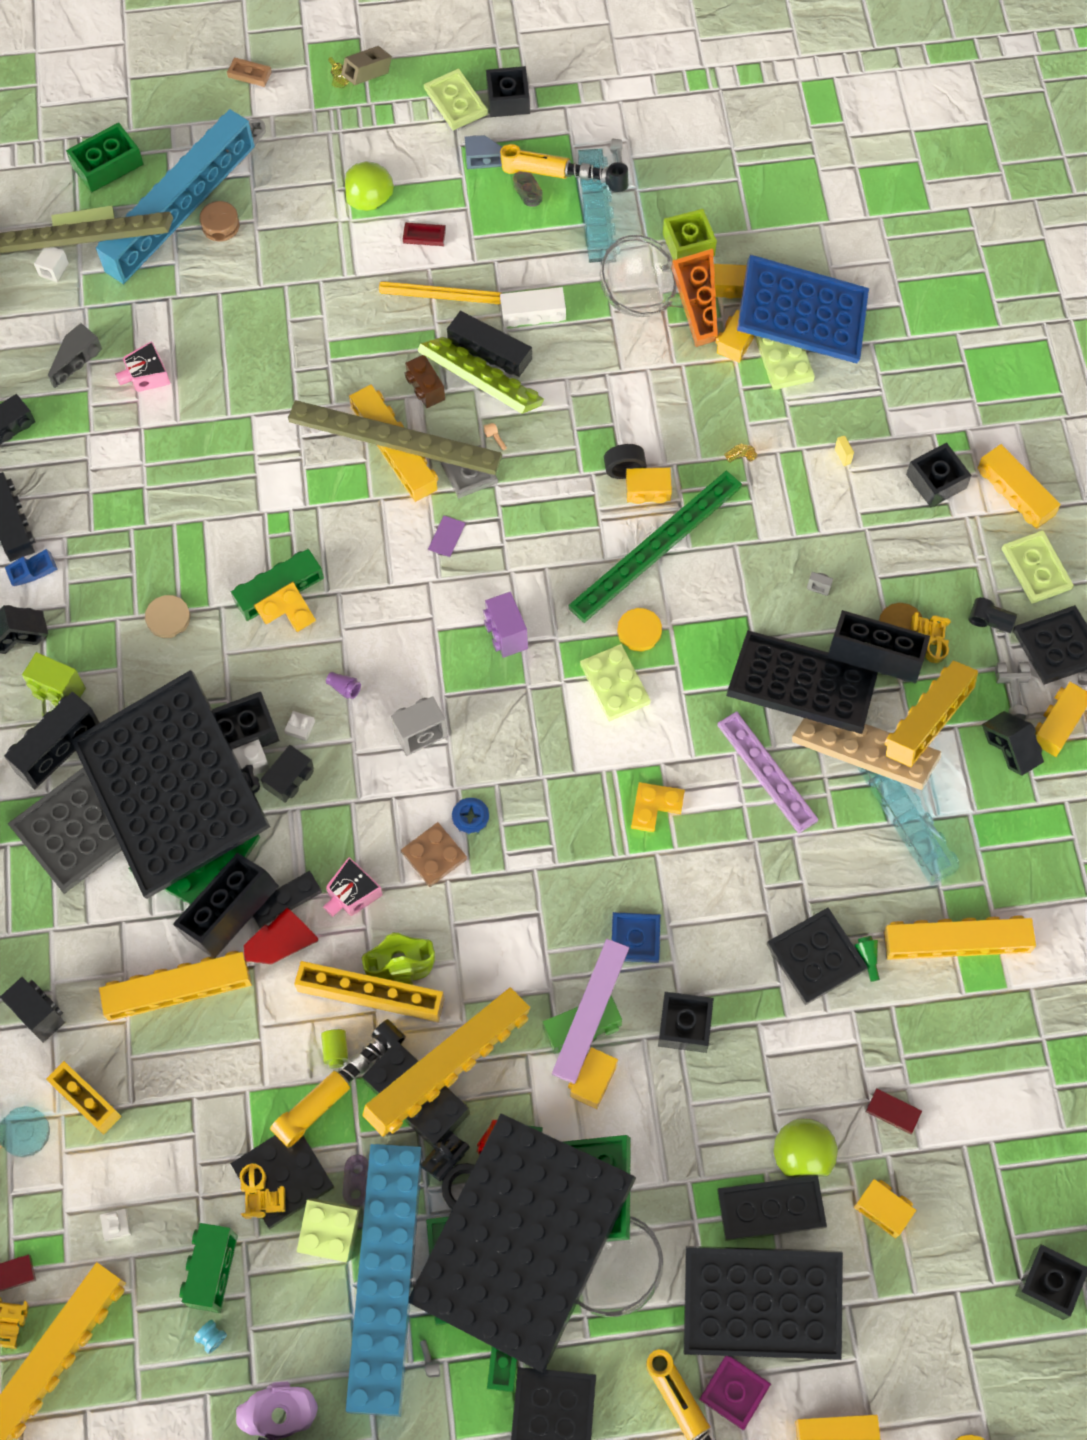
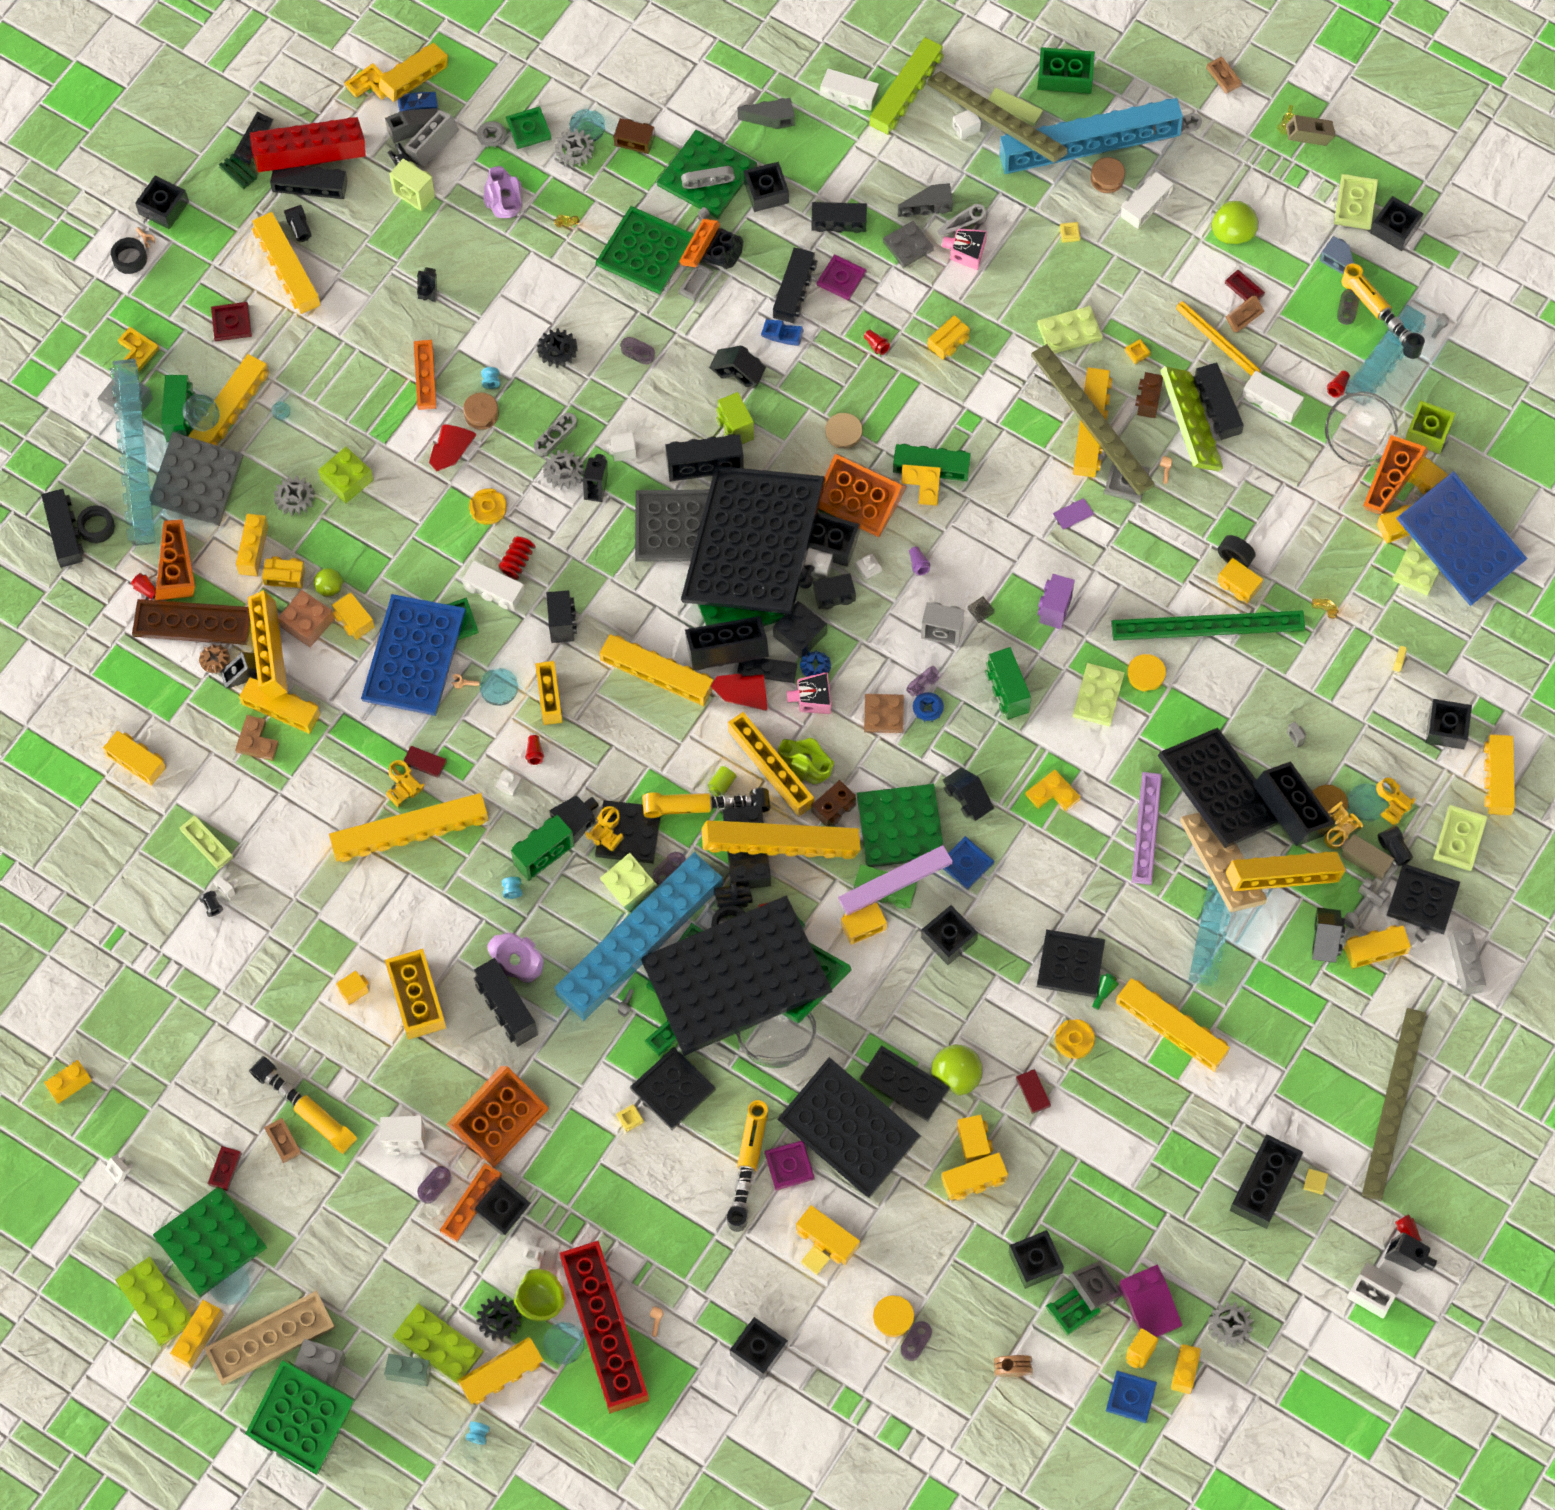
camera: 40 degrees right, 0 degrees up
none -> red cone [525,735,545,765]
none -> black torso [549,796,599,844]
none -> black brick [773,601,827,659]
none -> blue gear [800,650,831,677]
none -> reddish brown brick [811,780,856,827]
none -> magenta tile [817,254,867,301]
none -> orange slope [819,454,907,537]
none -> green plate [856,784,944,867]
none -> red cone [864,329,890,355]
none -> flat silver plate [883,221,934,268]
none -> clear purple plate [906,665,940,697]
none -> yellow brick [927,315,970,360]
none -> light grey piece [937,204,987,235]
none -> yellow brick [941,1152,1008,1201]
none -> black brick [943,767,994,821]
none -> clear smoke plate [968,596,995,623]
none -> green brick [985,647,1031,720]
none -> yellowish green plate [1037,306,1102,354]
none -> yellow tile [1055,1019,1095,1059]
none -> light yellow tile [1060,222,1080,243]
none -> white brick [1121,171,1174,229]
none -> yellow tile [1125,339,1151,364]
none -> medium nougat plate [1225,296,1265,332]
none -> red cone [1327,371,1350,398]
none -> dark tan brick [1341,834,1395,881]
none -> clear light blue tile [1348,783,1387,822]
none -> yellow piece [1376,777,1415,825]

